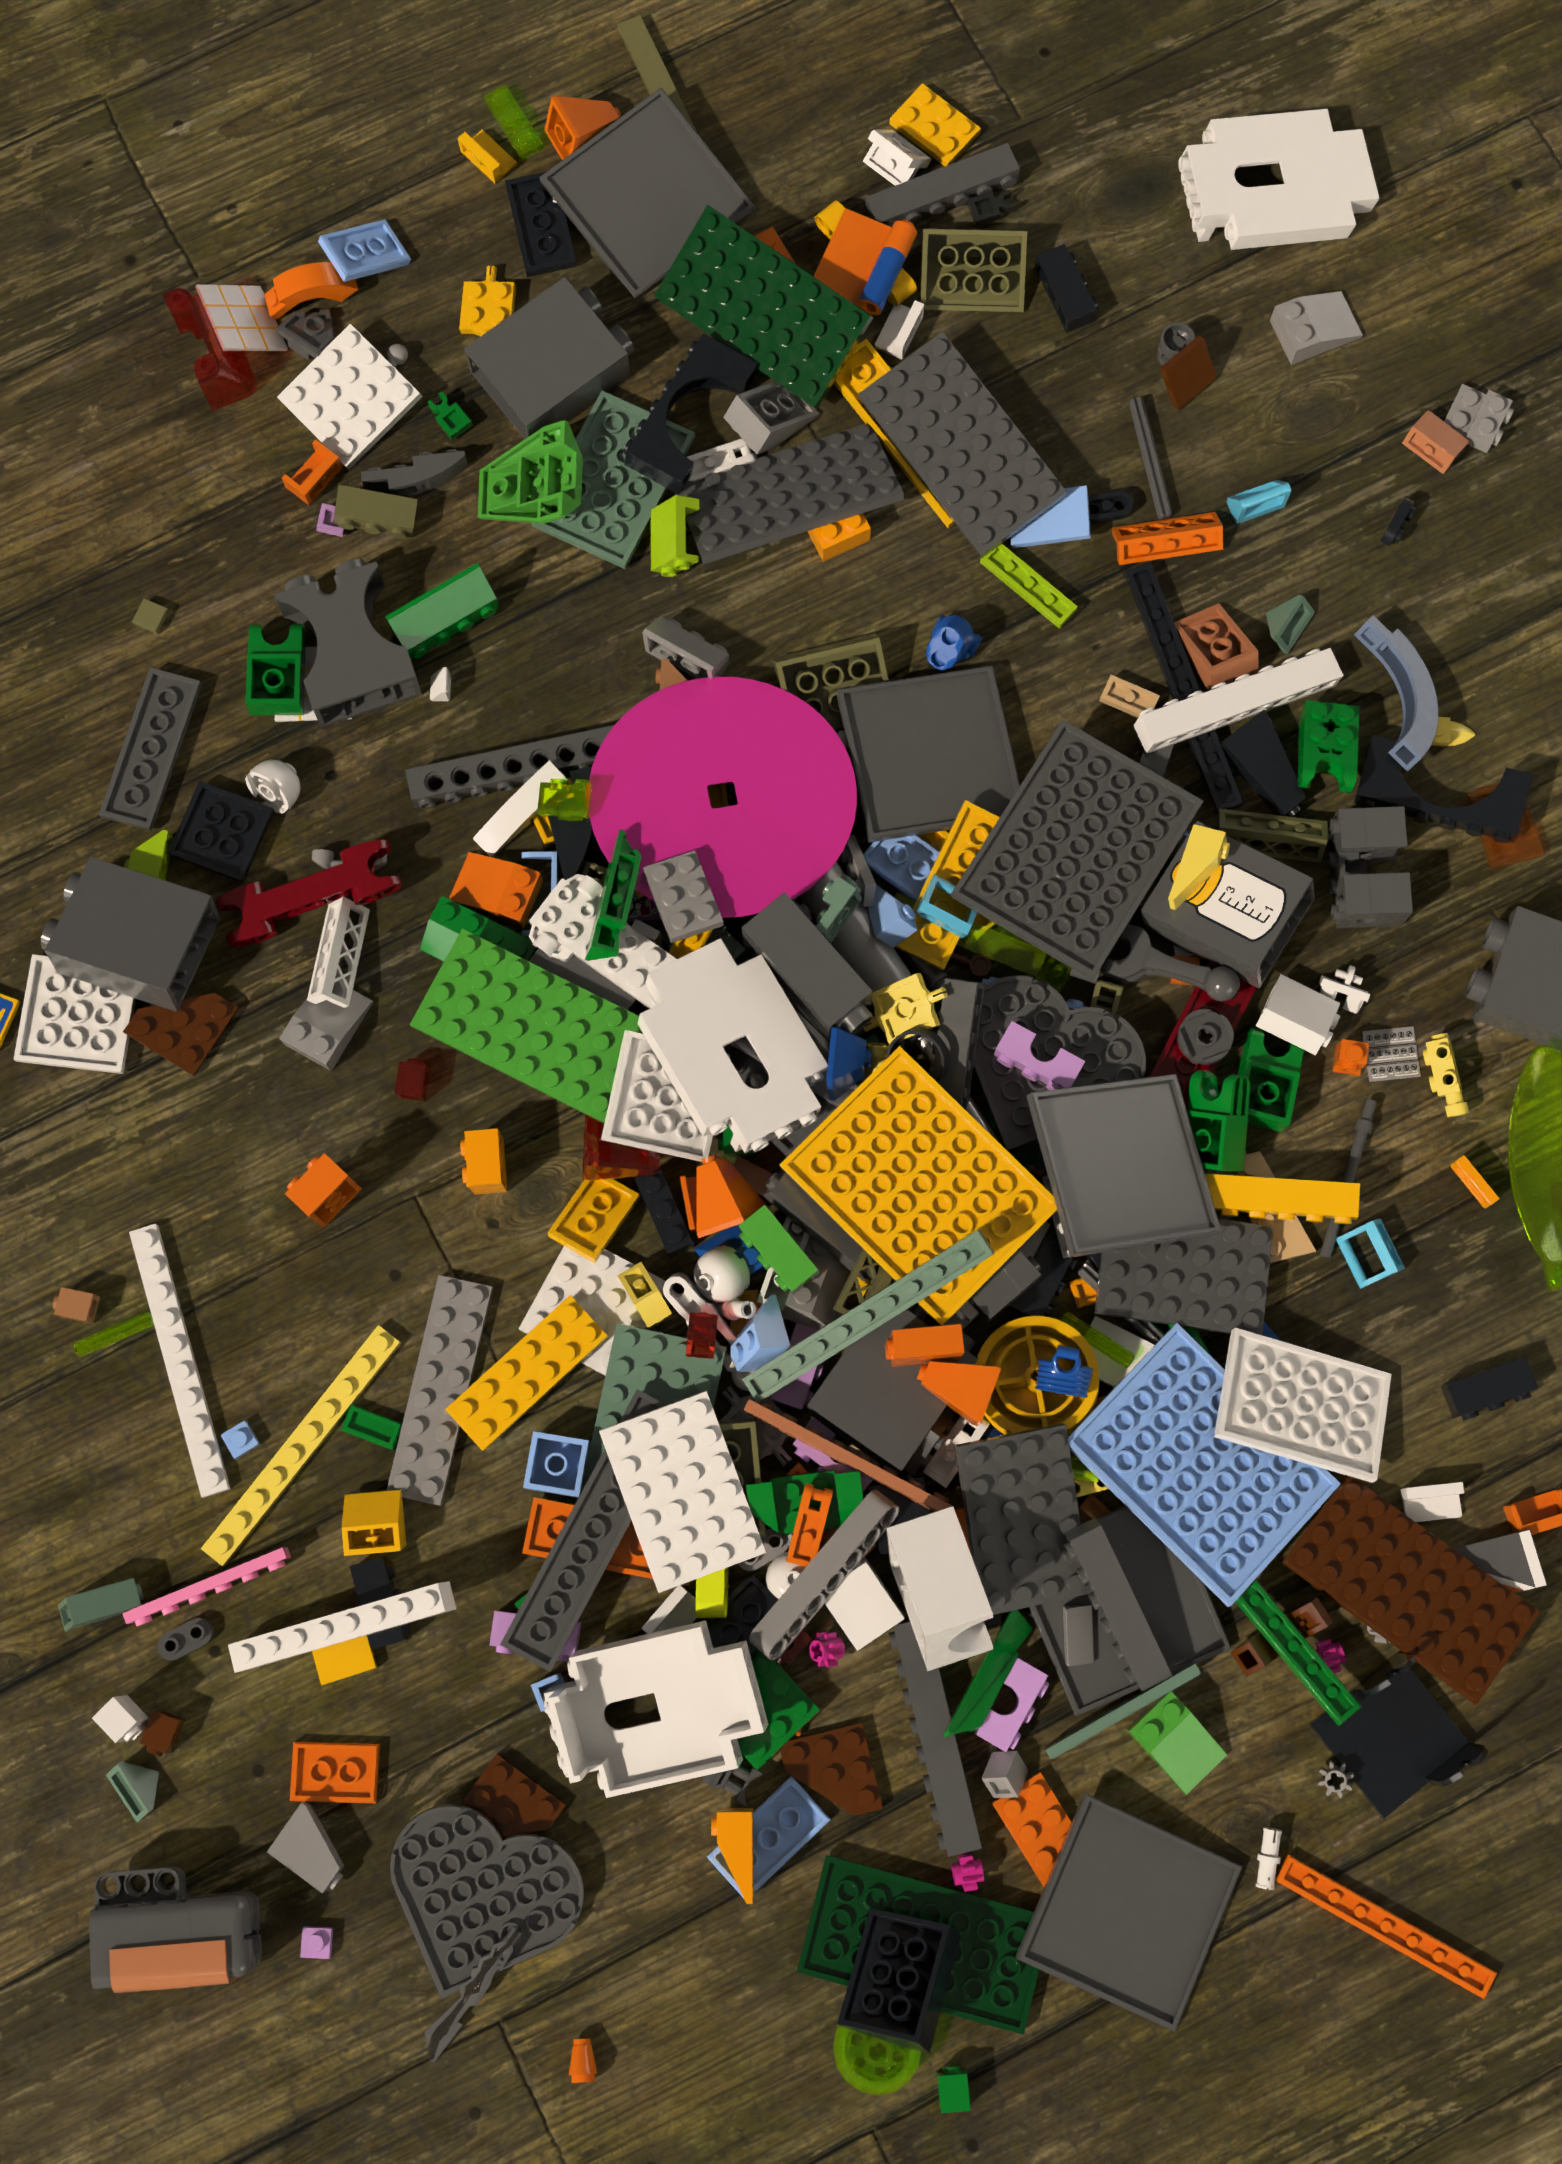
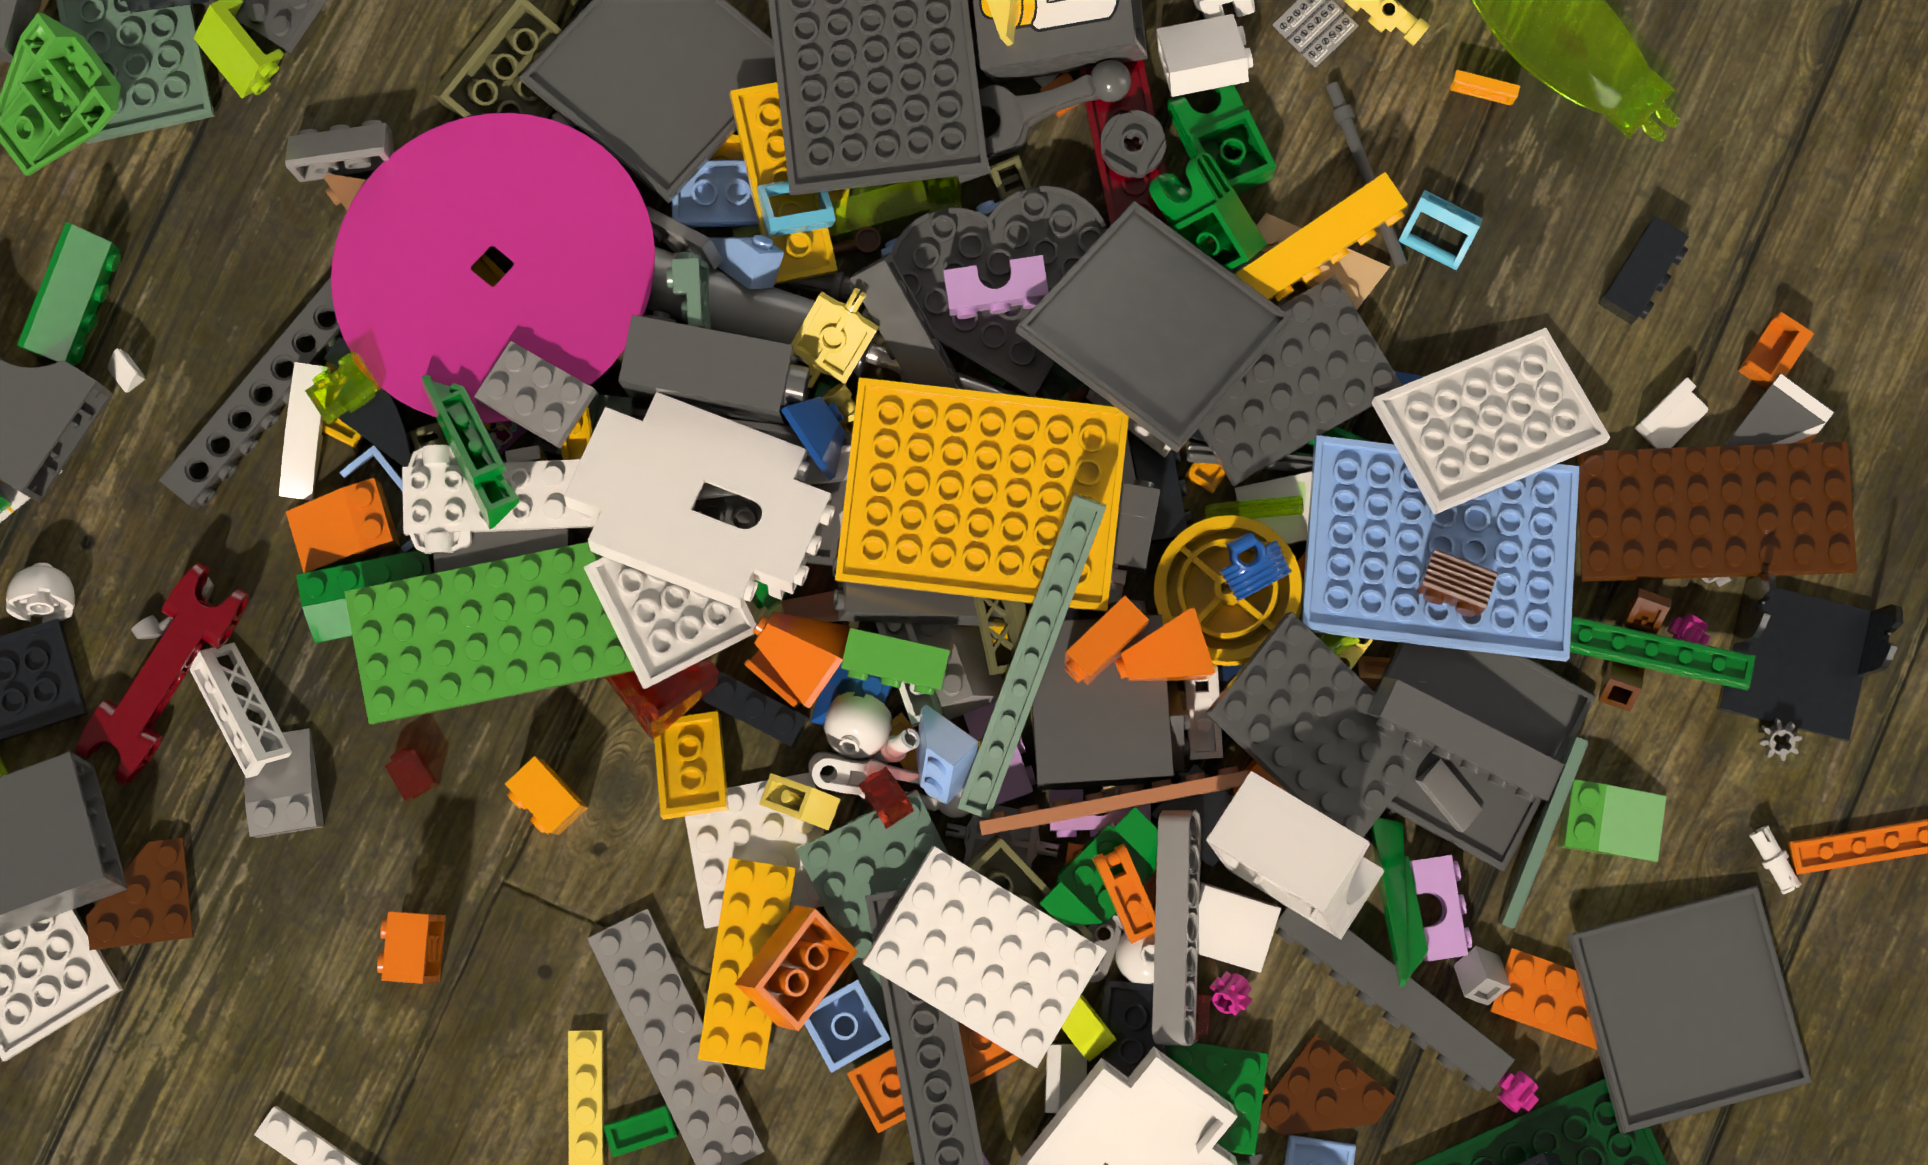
camera: 40 degrees left, 5 degrees up
black tyre [886,1028,950,1083] -> none
orange brick [1332,1039,1369,1076] -> none
none -> orange brick [735,905,858,1031]
none -> reddish brown brick [1416,548,1498,617]

